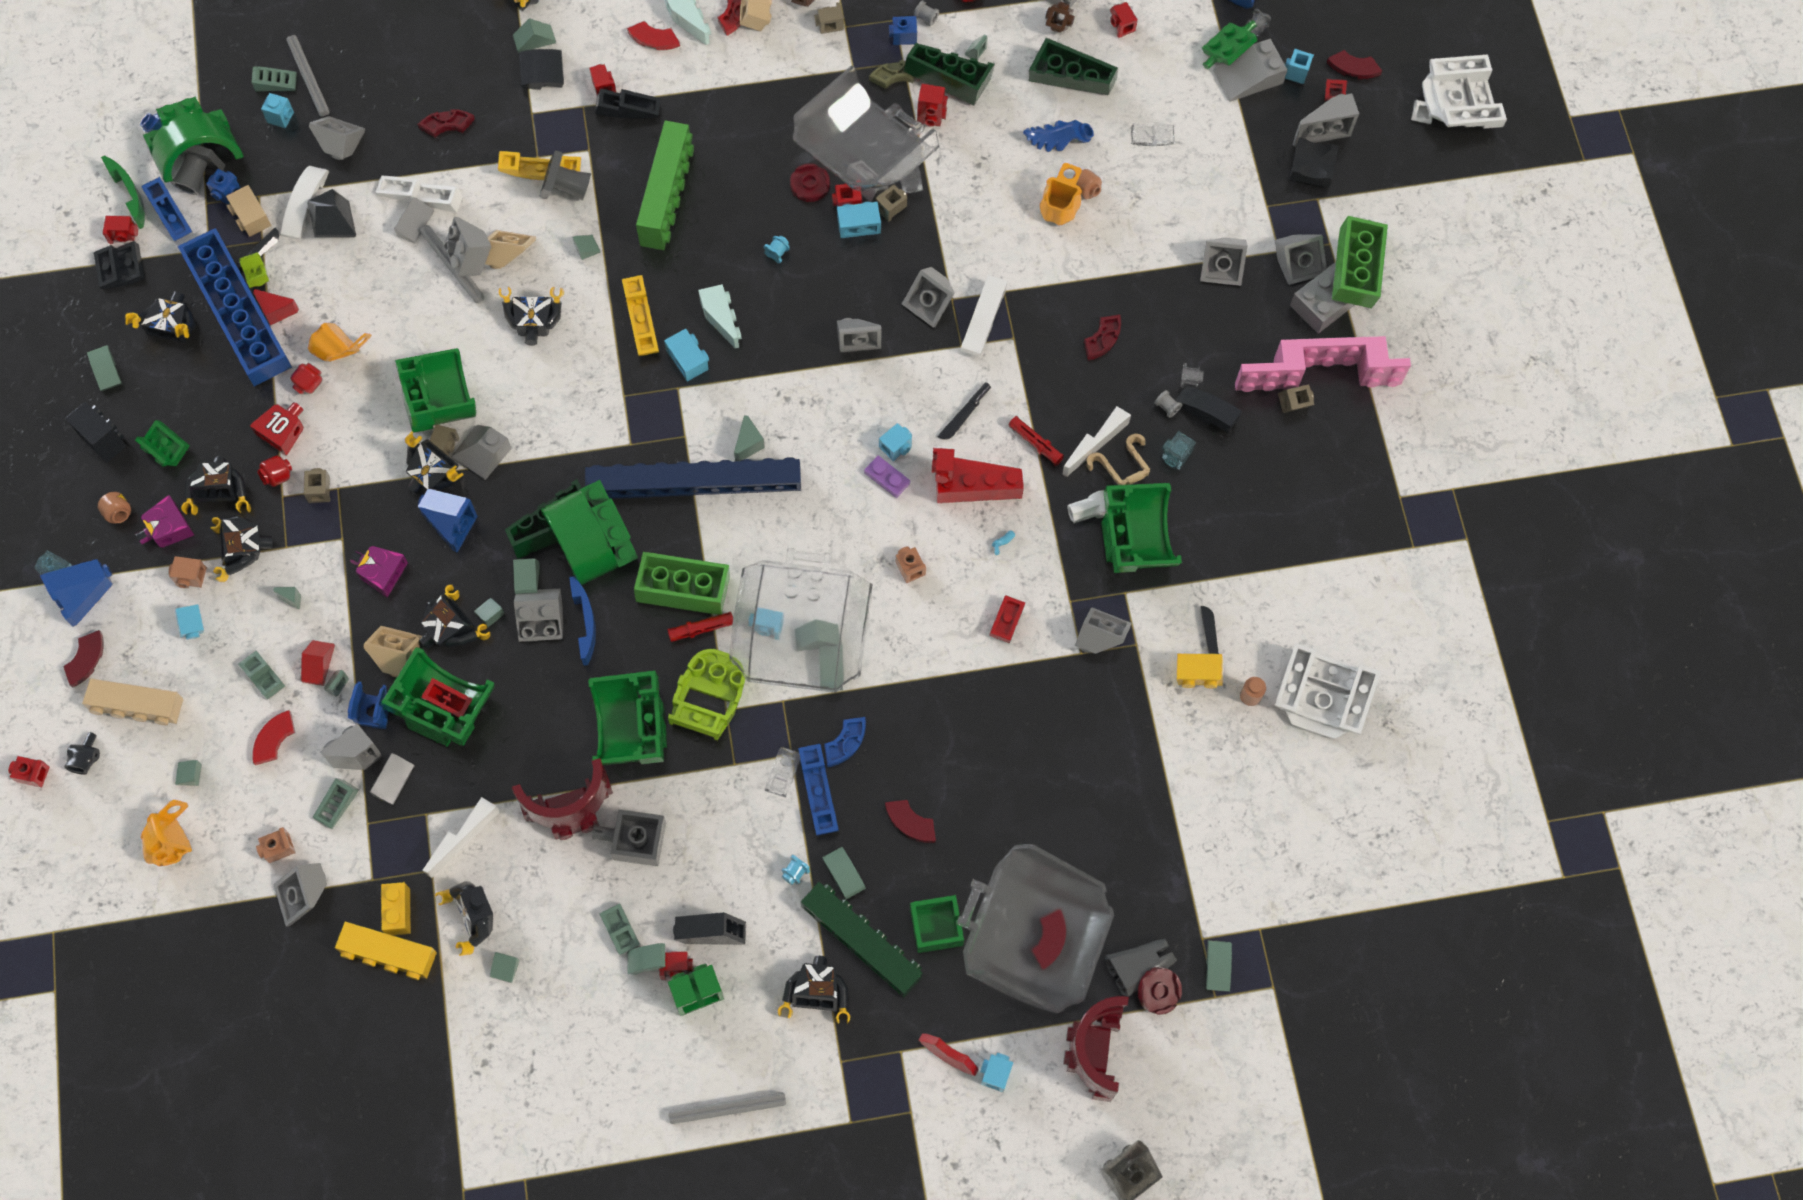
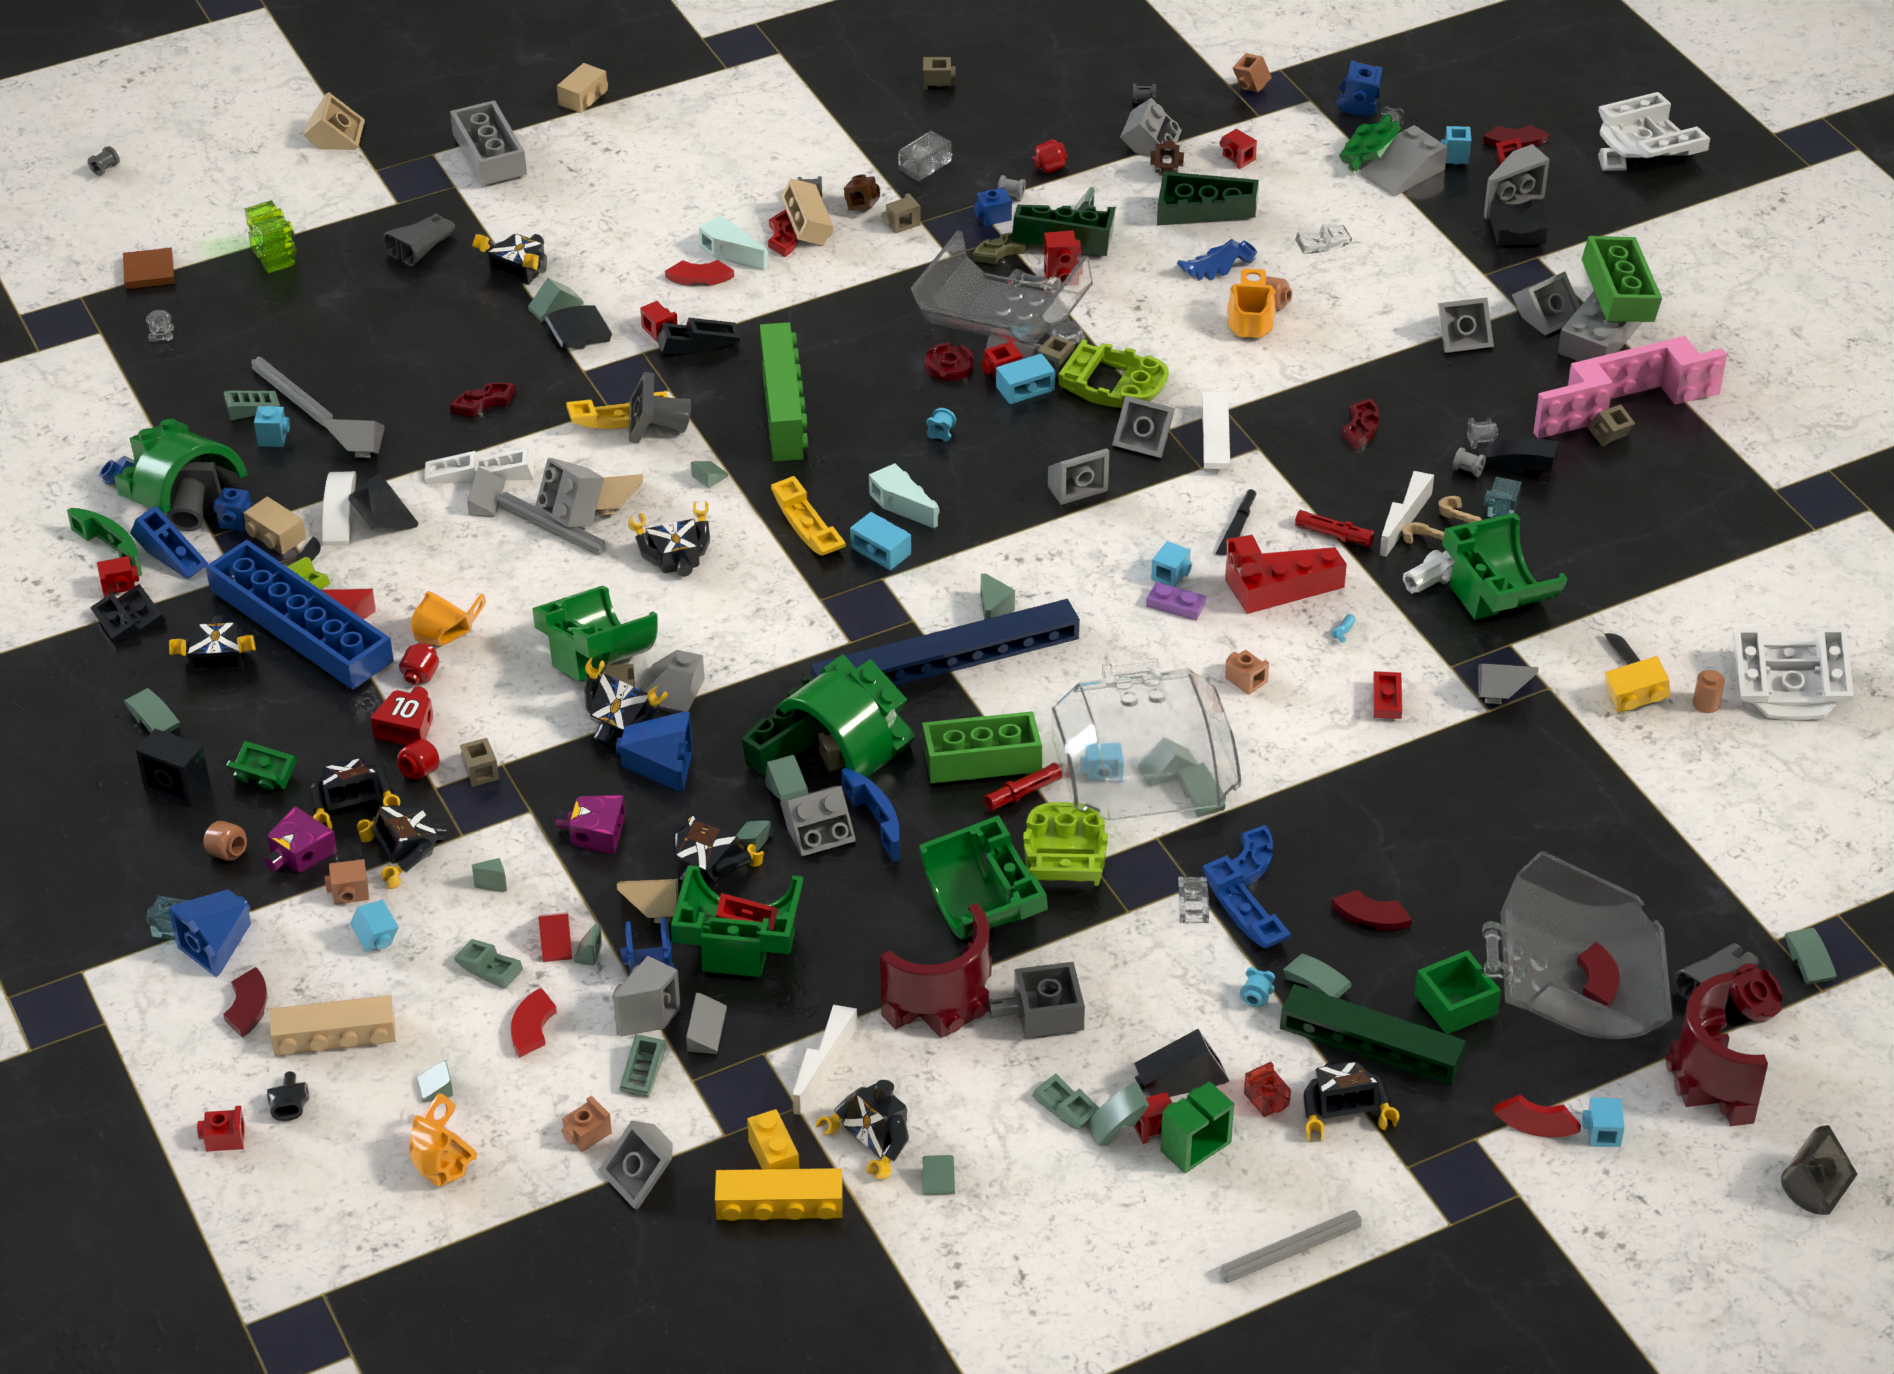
camera: 15 degrees left, 25 degrees down
none -> lime slope [1059,339,1169,408]
none -> clear red brick [1244,1061,1291,1117]

